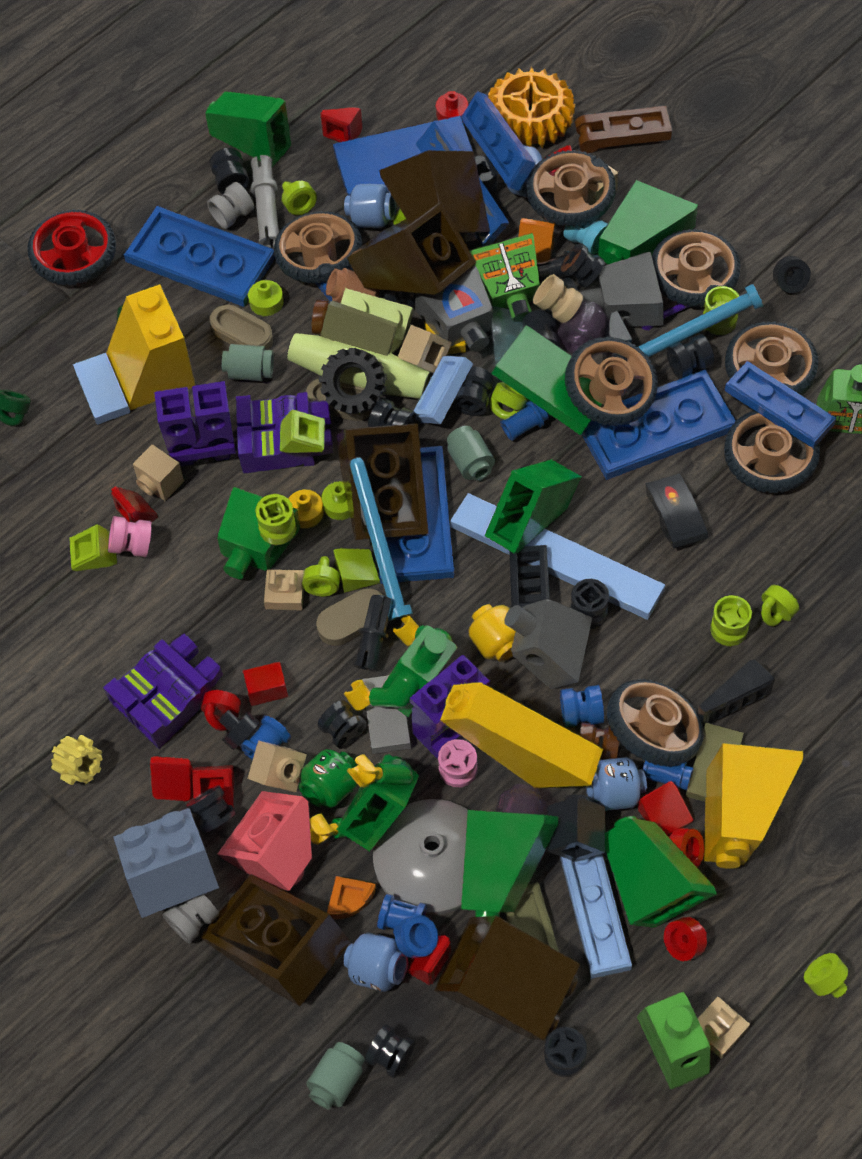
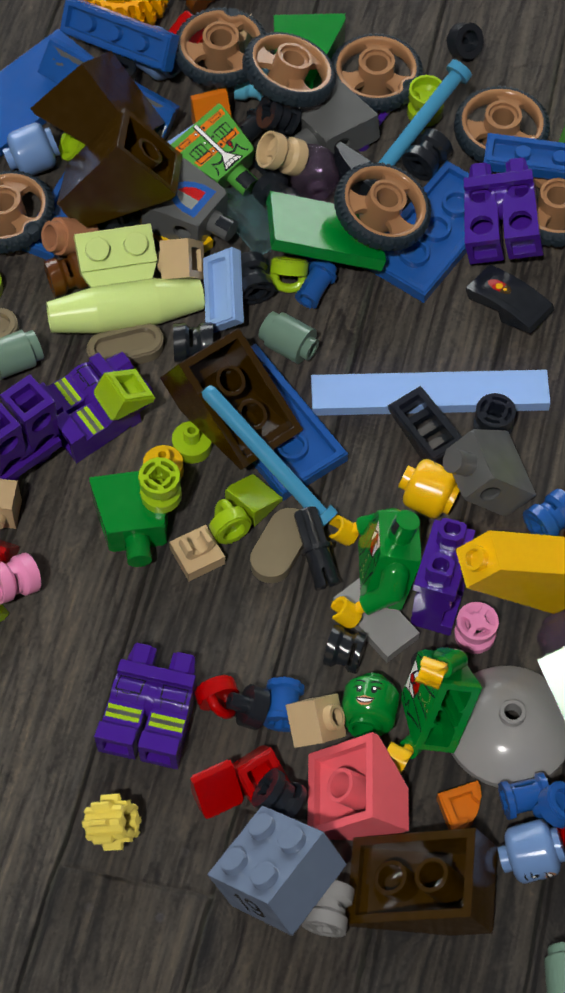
camera: 35 degrees left, 0 degrees up
red slope [243,662,288,706] -> none
black tyre [319,348,387,414] -> none
olive tile [320,300,398,356] -> none
red tile [436,91,468,123] -> none
green slope [484,459,582,554] -> none
none -> wheel [242,32,336,108]
none -> dark purple hips [463,157,543,264]

